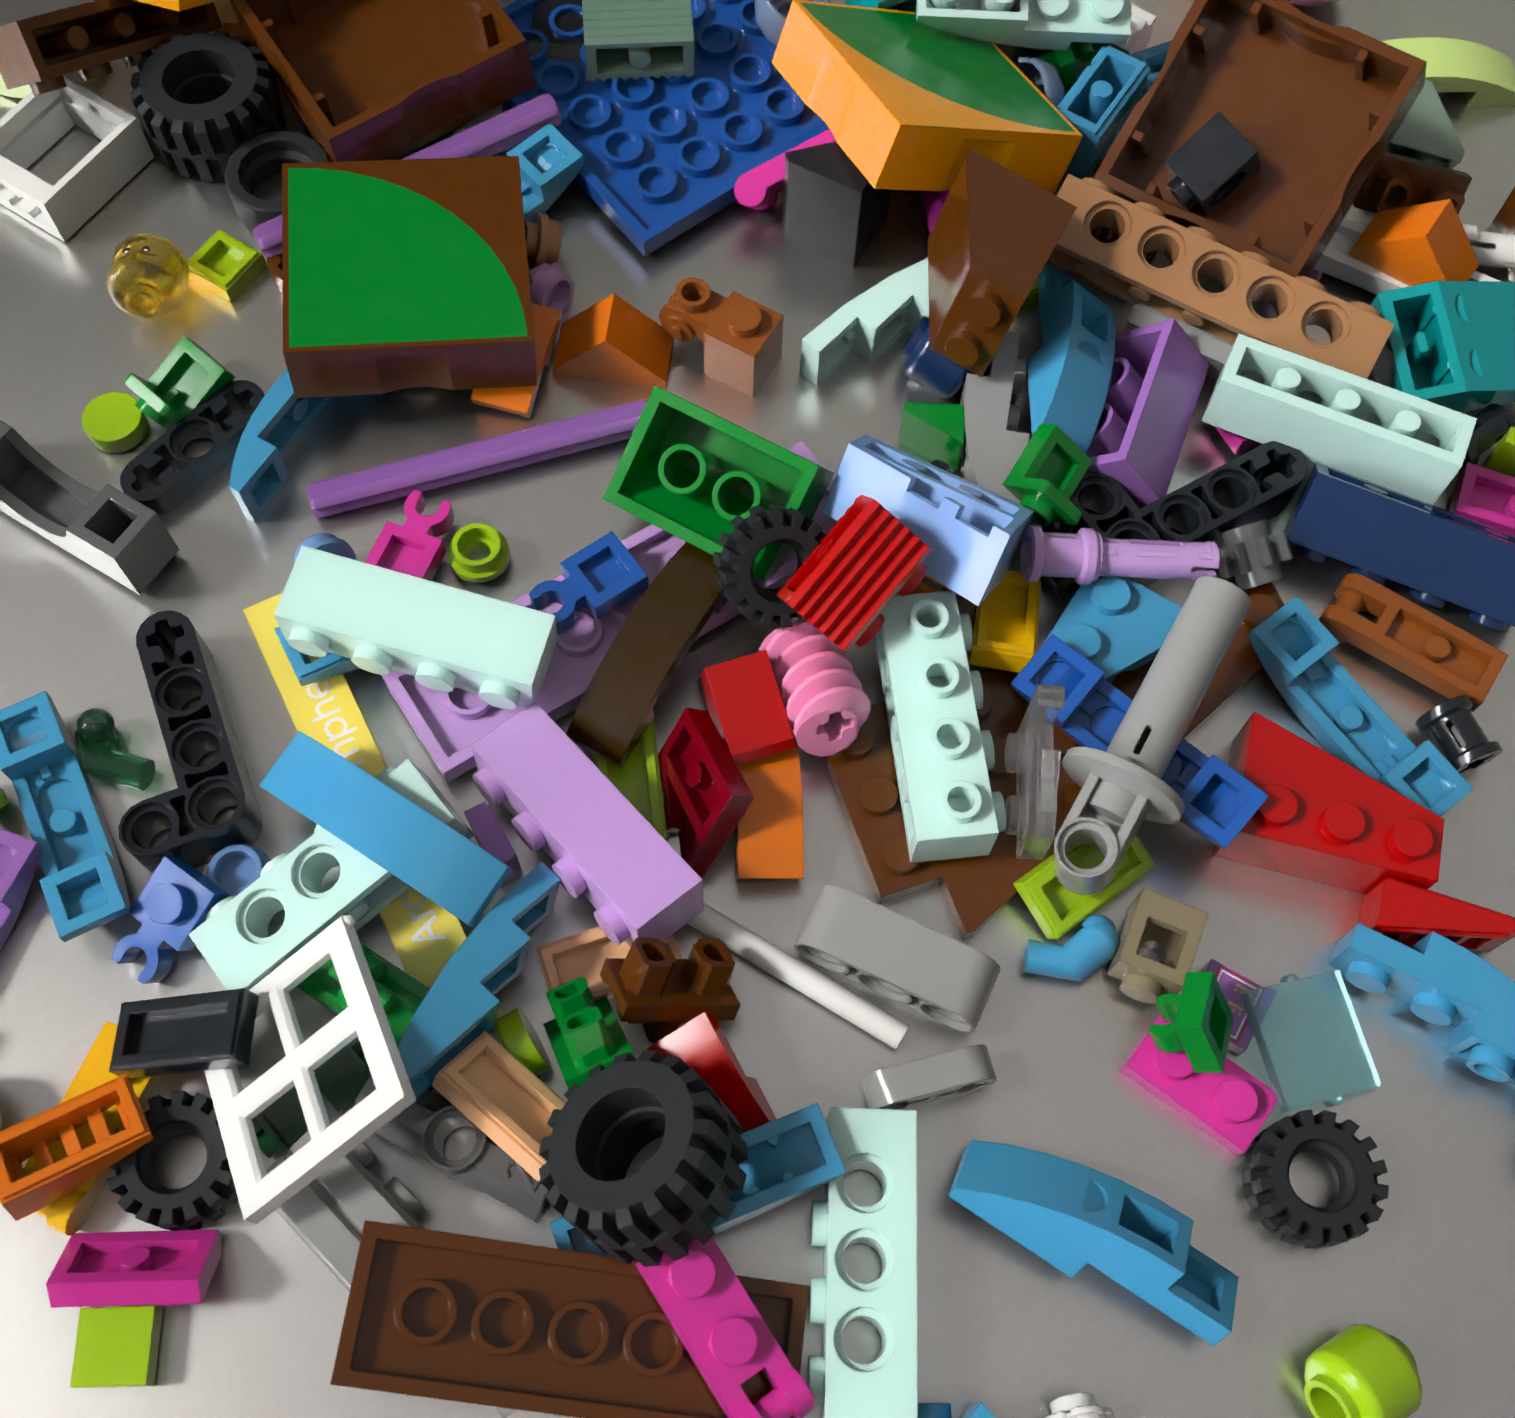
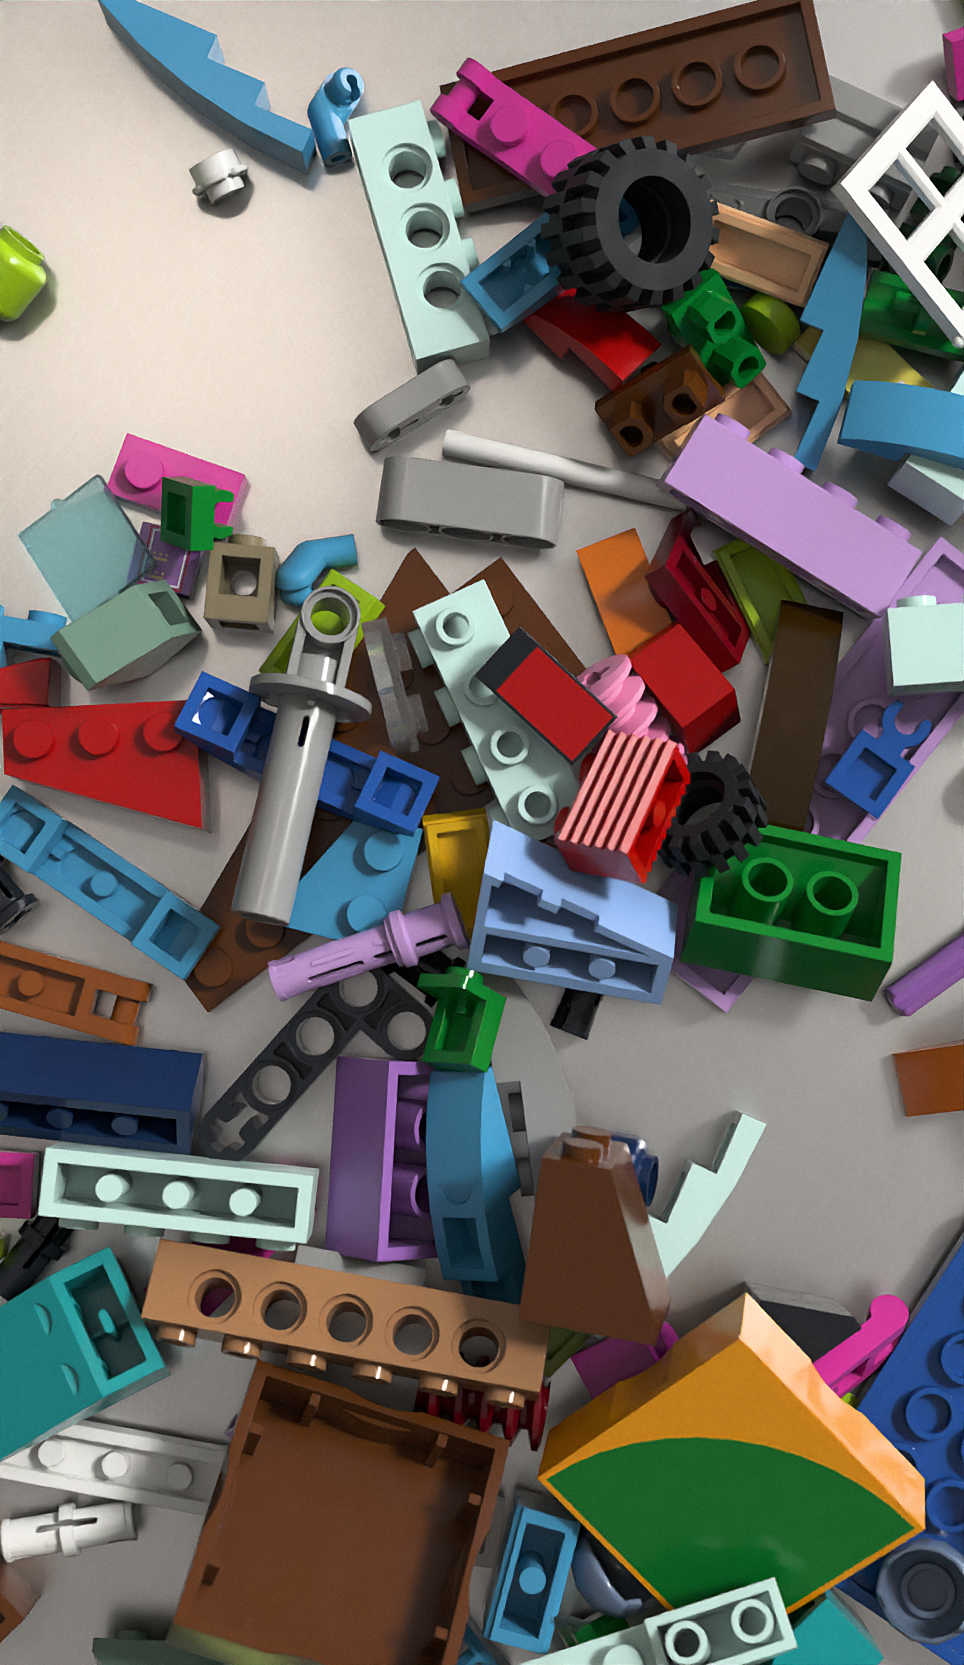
camera: 165 degrees right, 20 degrees up
medium lavender tile [464,801,523,888] -> none
dark orange brick [659,278,784,398] -> none
green slope [899,402,964,472] -> none
dark azure slope [948,1140,1238,1346] -> none
black brick [1165,111,1261,217] -> none
dark grey gear [1218,519,1293,590] -> none
black tyre [1242,1109,1389,1249] -> none
orange slope [1349,199,1479,286] -> none
reddish brown hips [1353,152,1472,214] -> none
none -> sand green slope [50,580,202,691]
none -> red tile [475,626,618,766]

